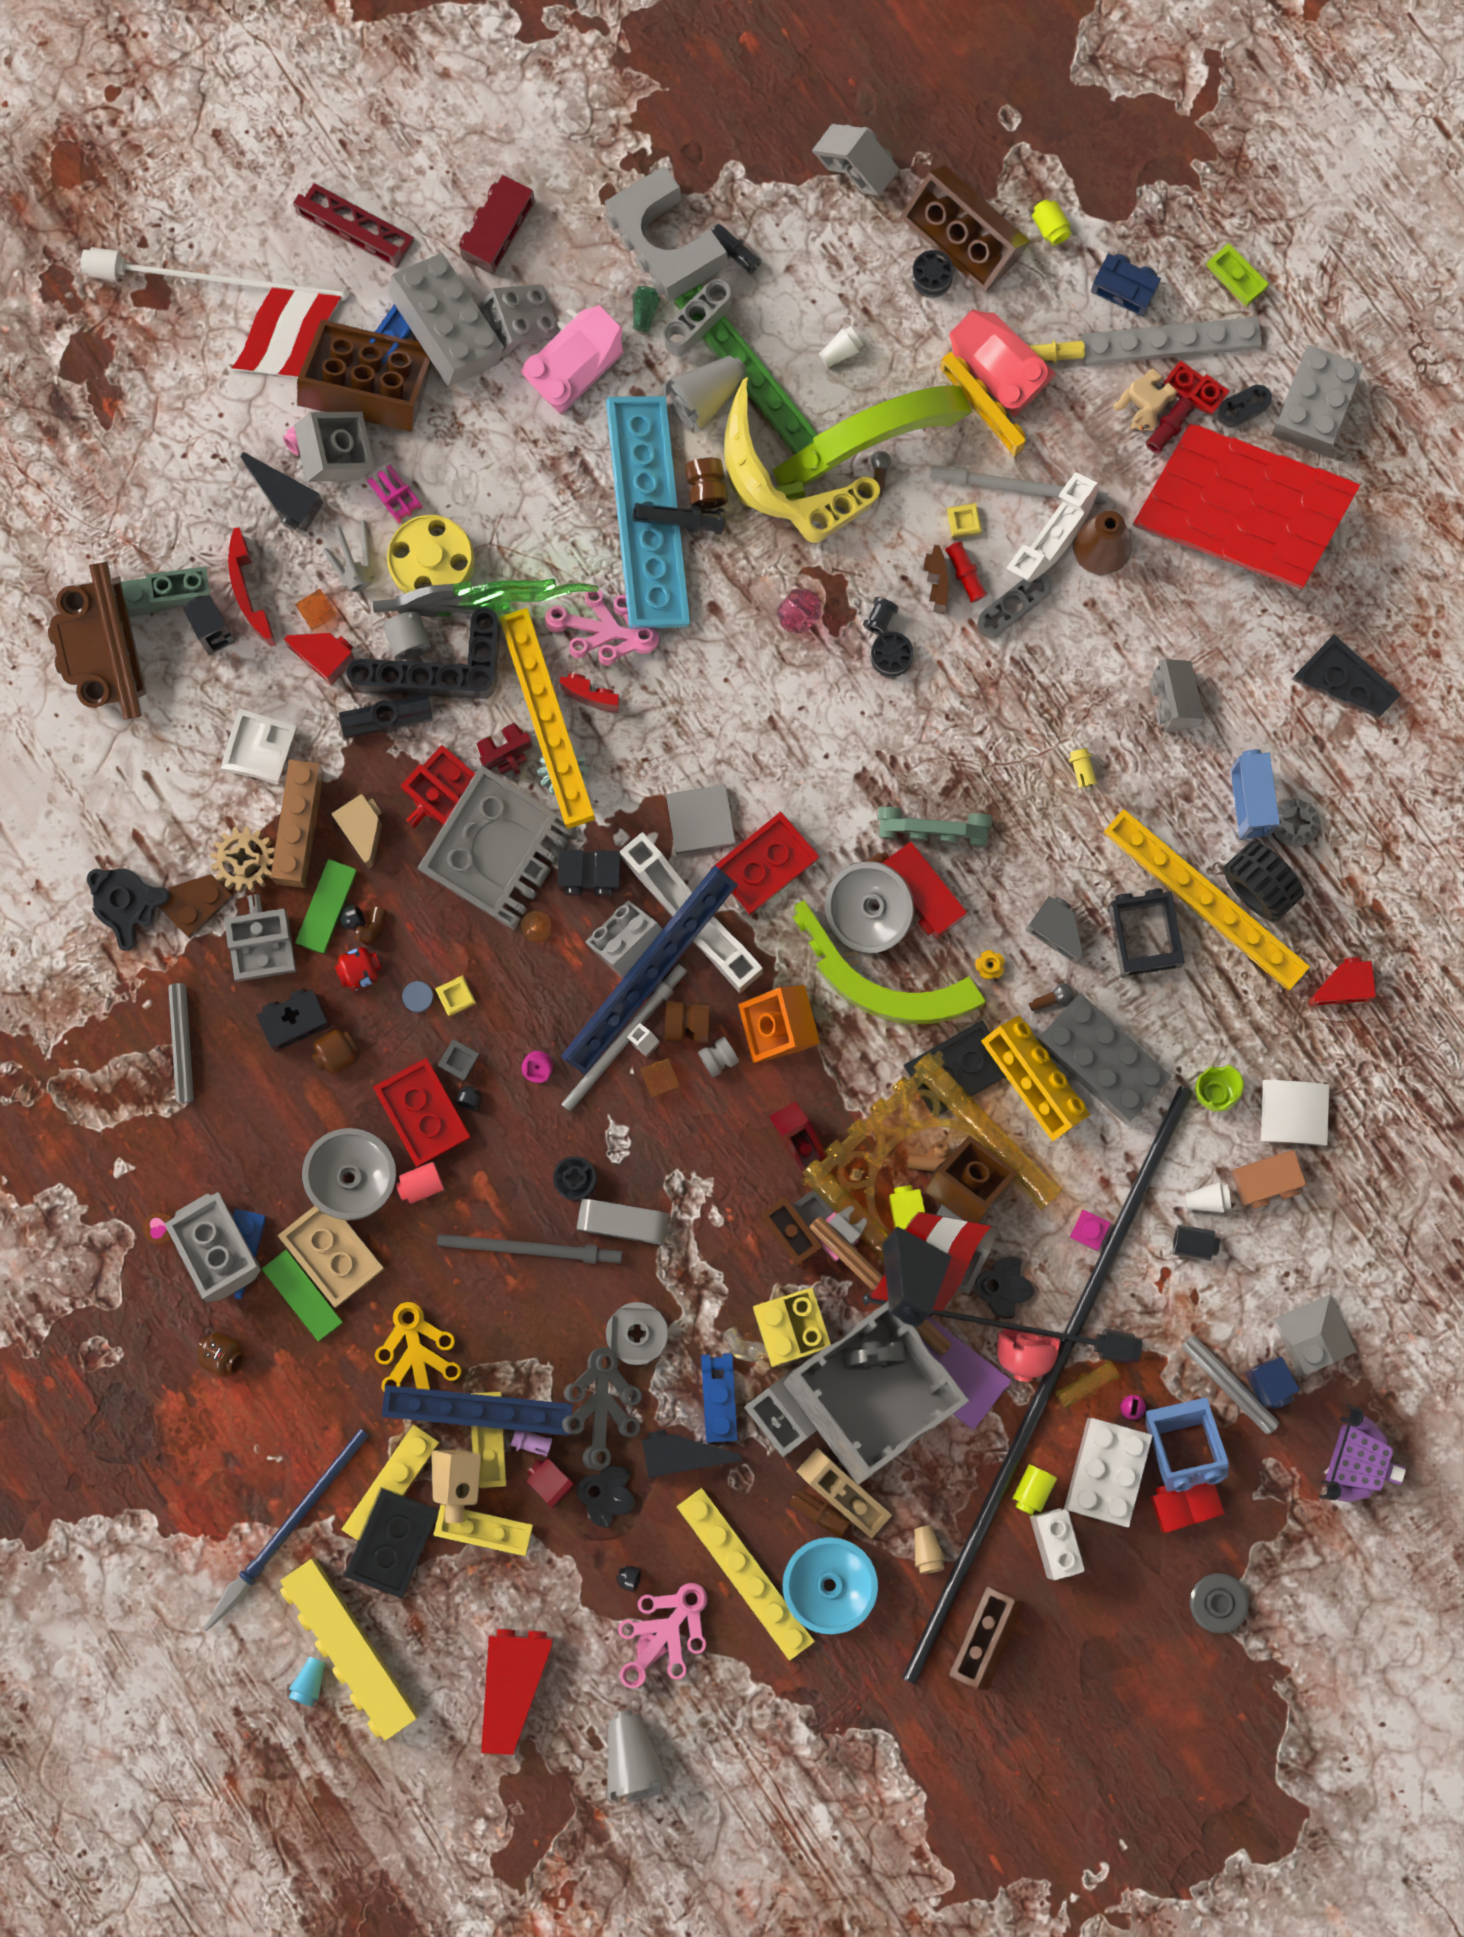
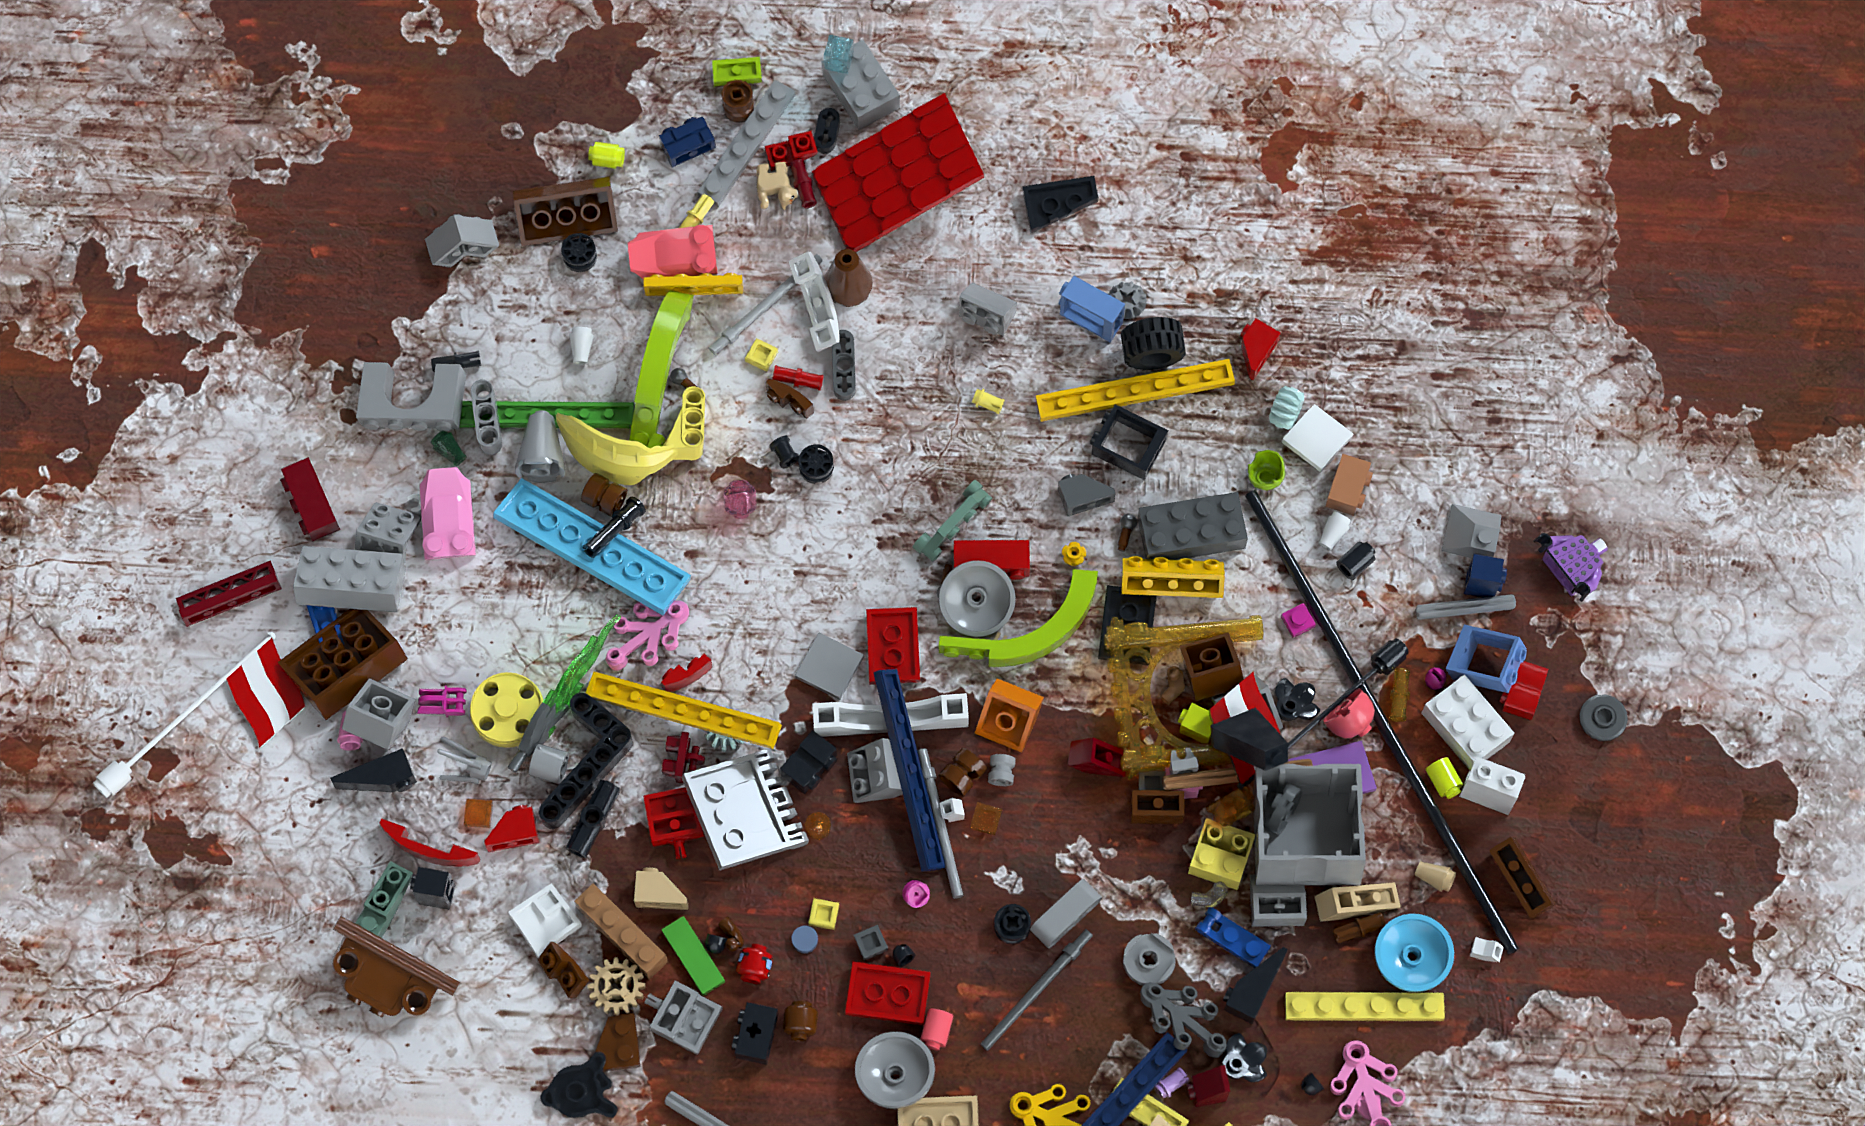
camera: 55 degrees left, 10 degrees down
none -> reddish brown slope [537,942,590,998]
none -> reddish brown wheel [722,80,754,123]
none -> clear light blue brick [823,34,854,74]
none -> clear orange hips [1205,787,1256,826]
none -> light aqua gear [1269,386,1304,430]
none -> white piece [1470,937,1503,962]

